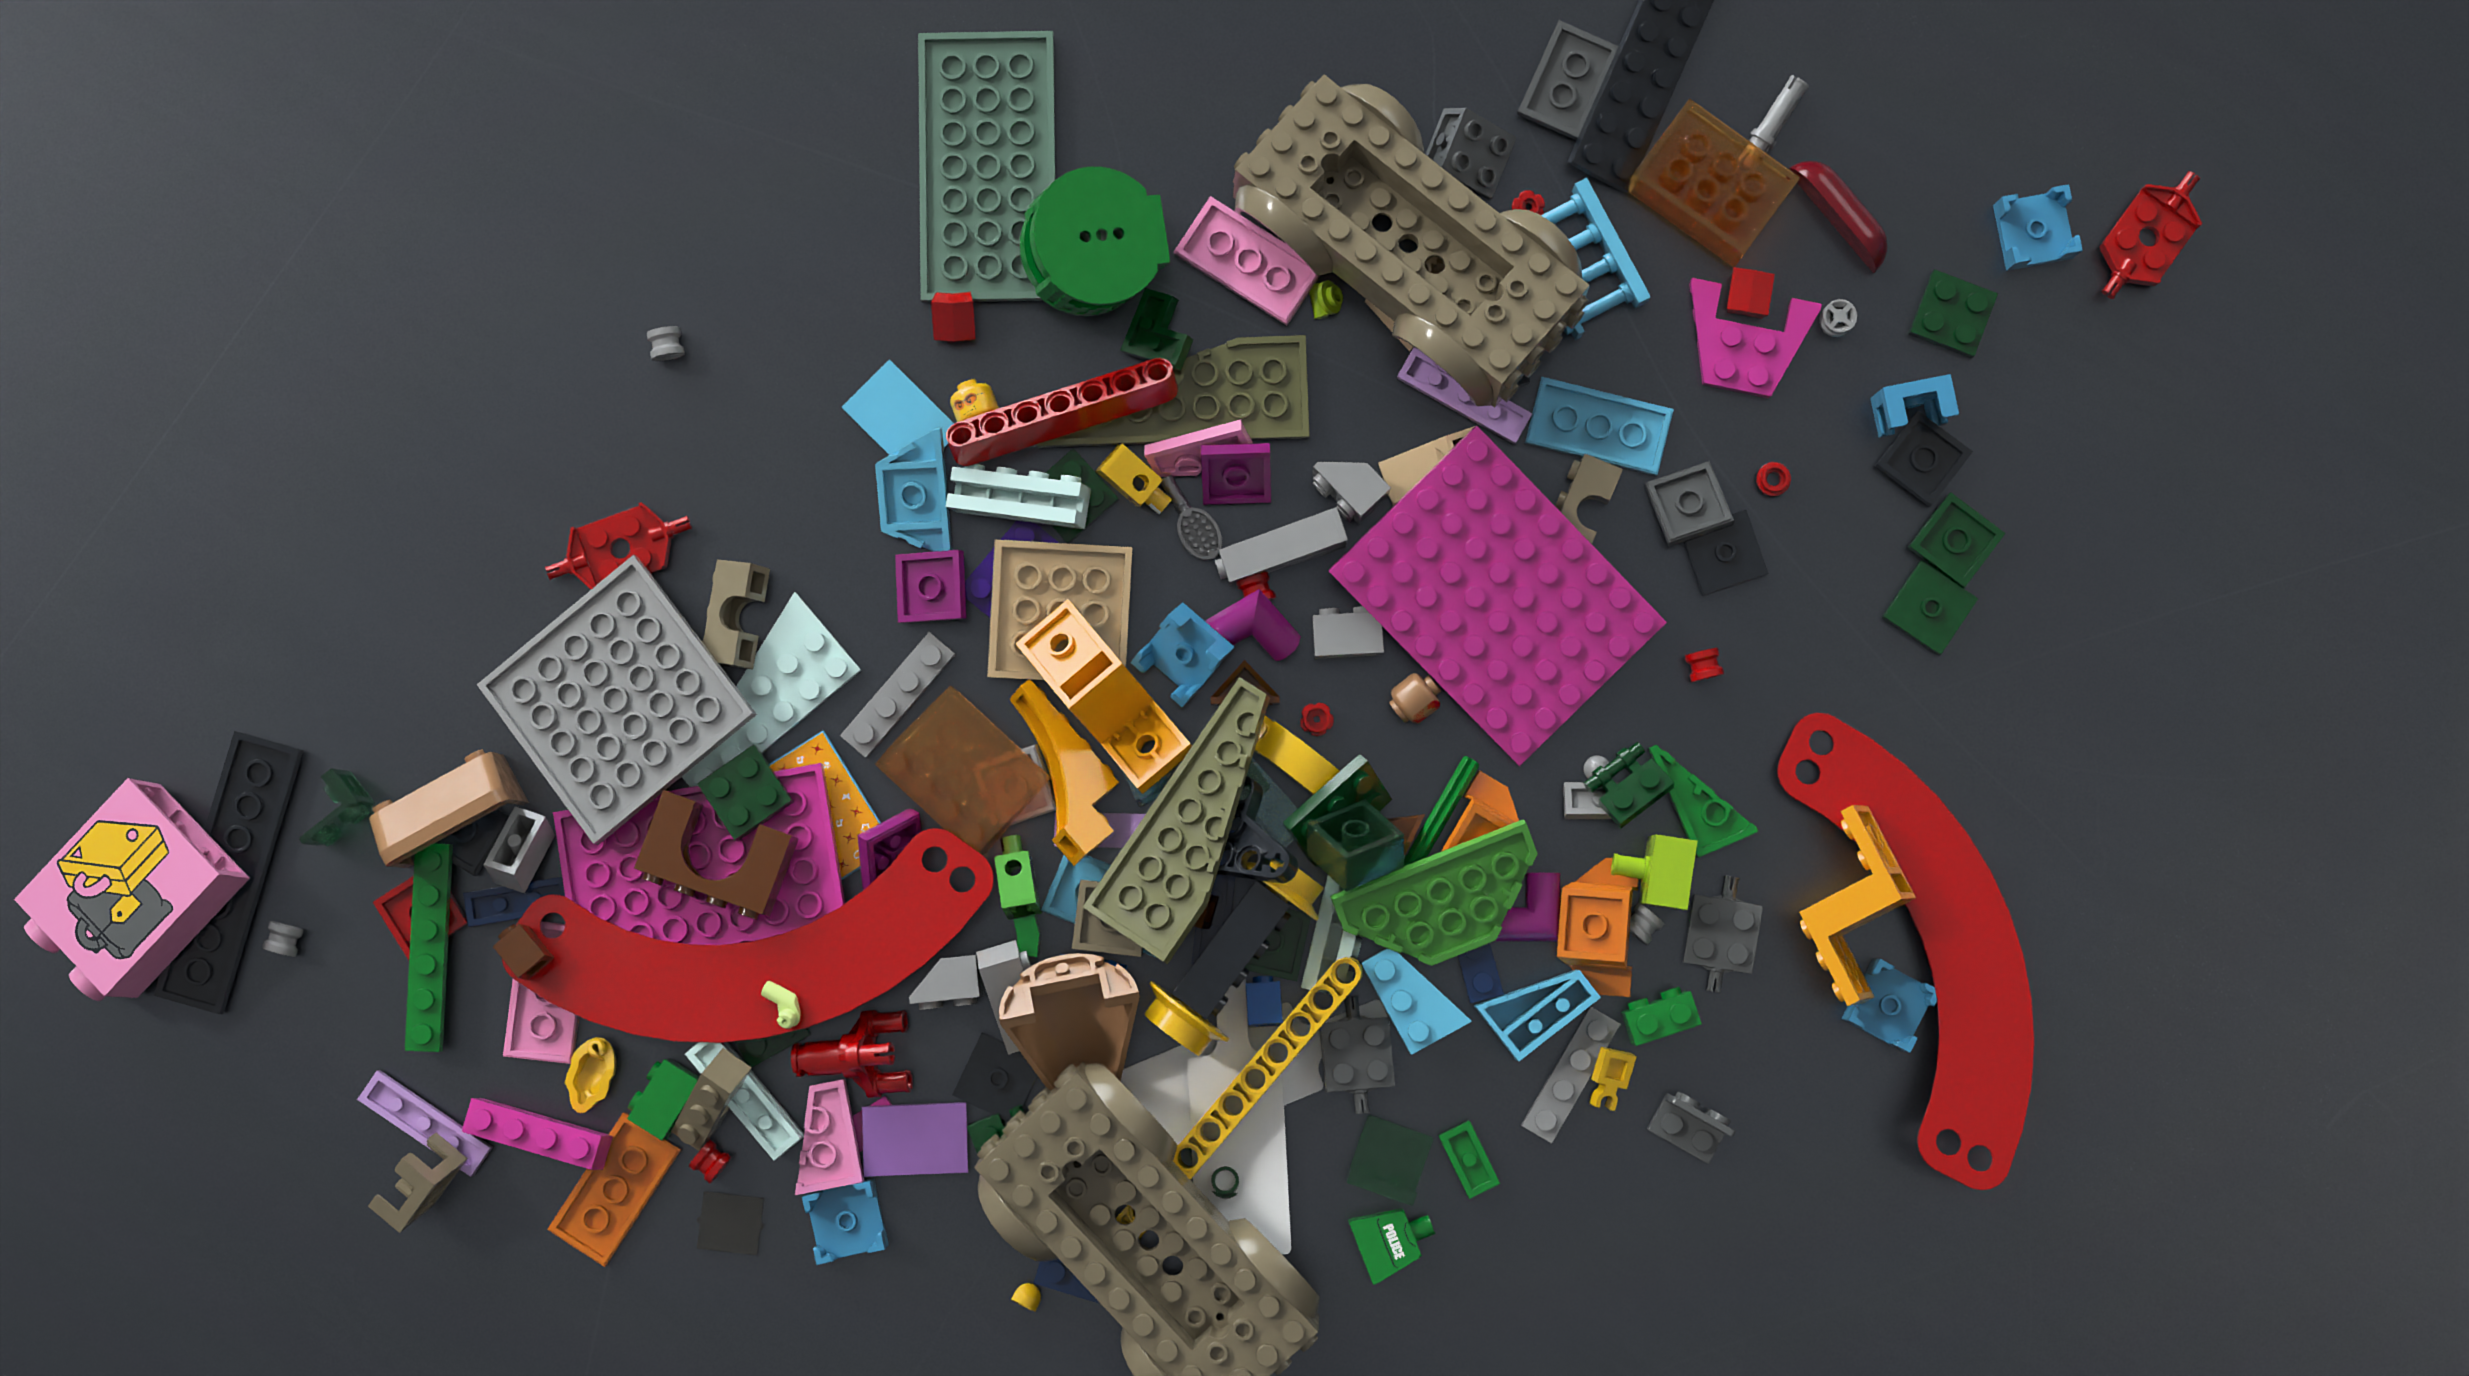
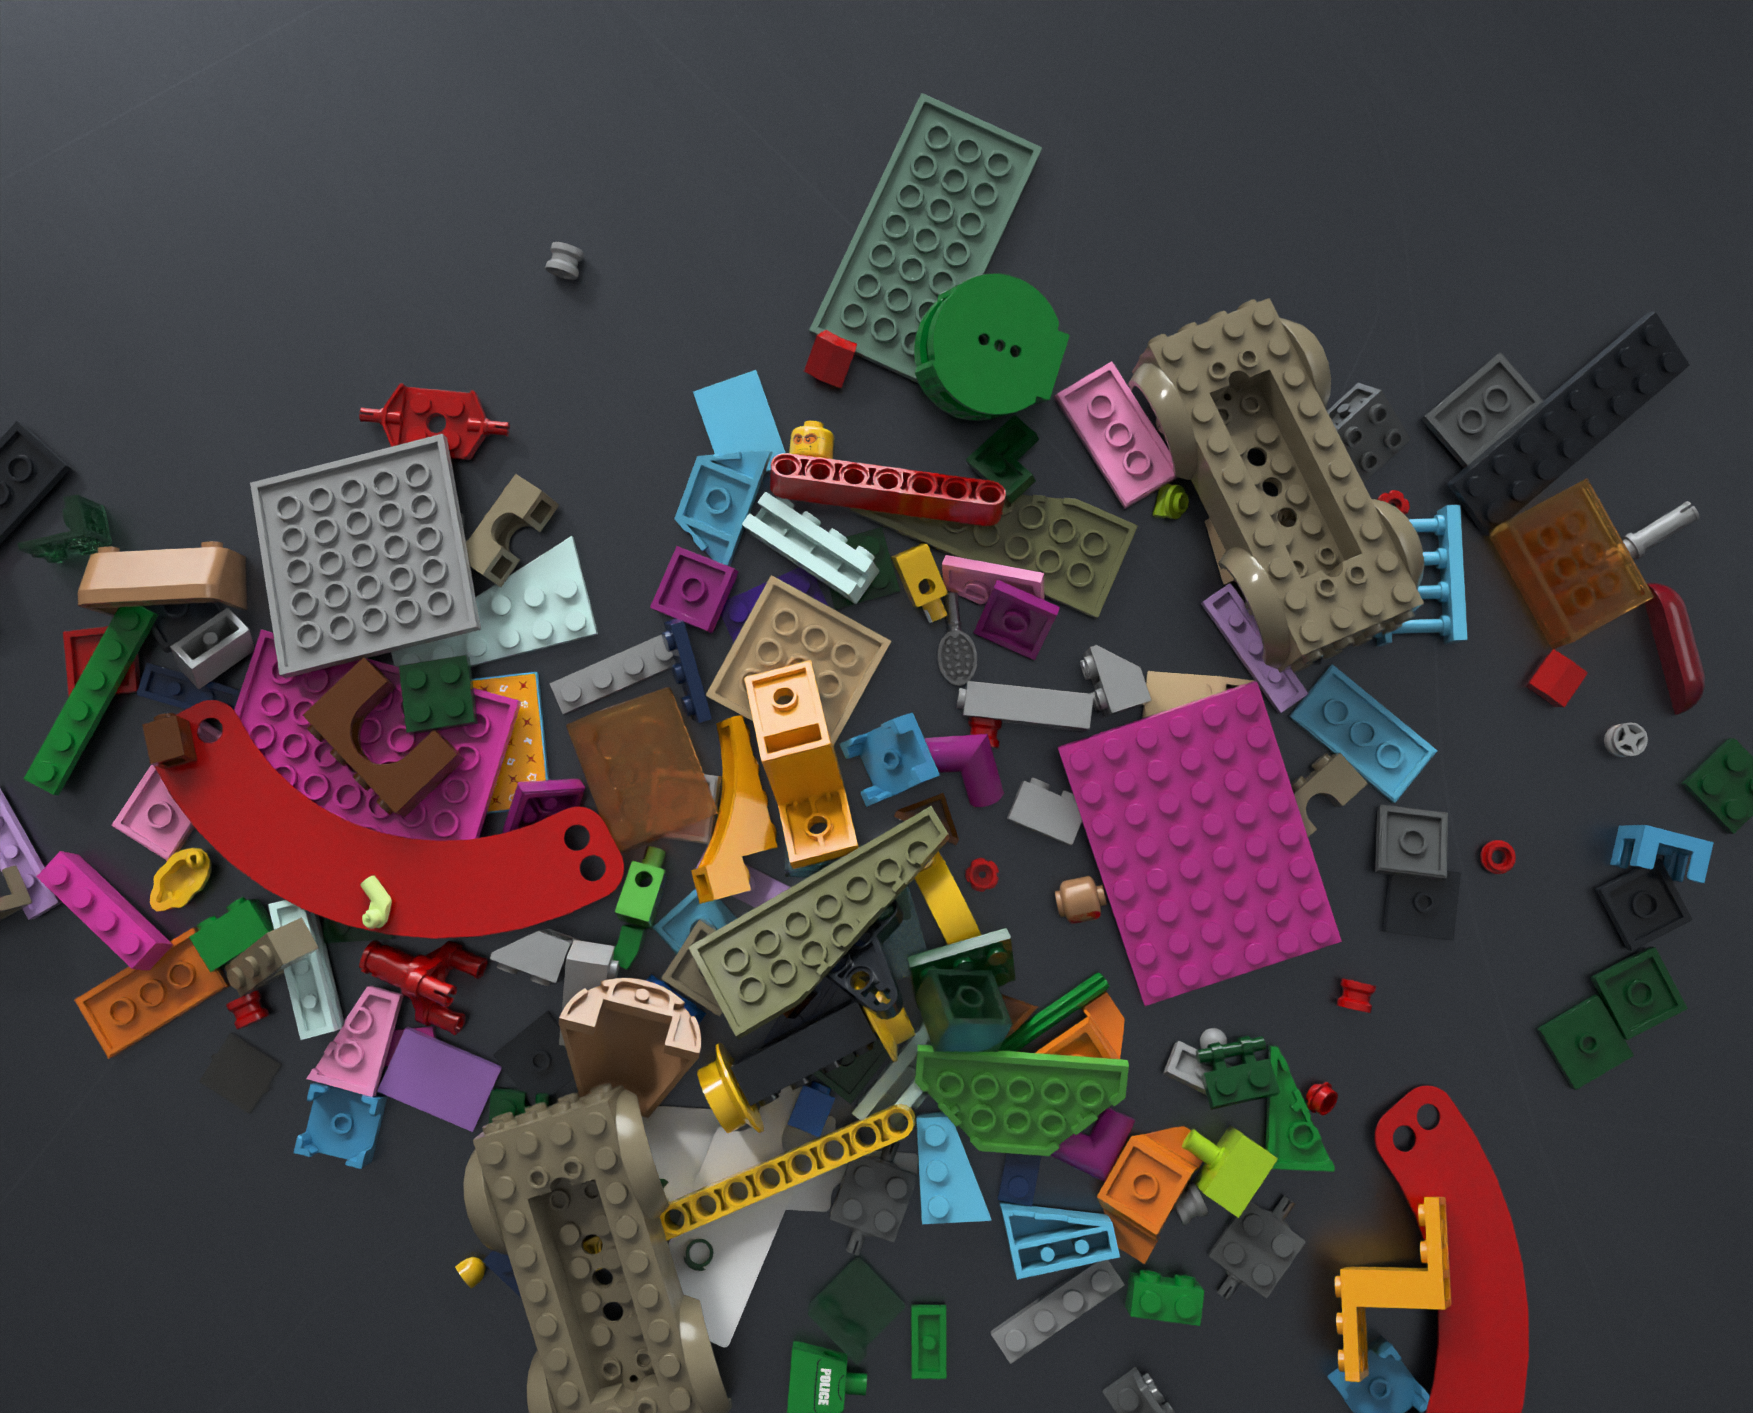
camera: 20 degrees right, 0 degrees up
yellow plate [1590,1046,1636,1111] -> none
dark pink wing [1689,278,1822,398] -> none
none -> dark blue plate [662,619,712,723]
none -> red plate [1306,1082,1338,1116]

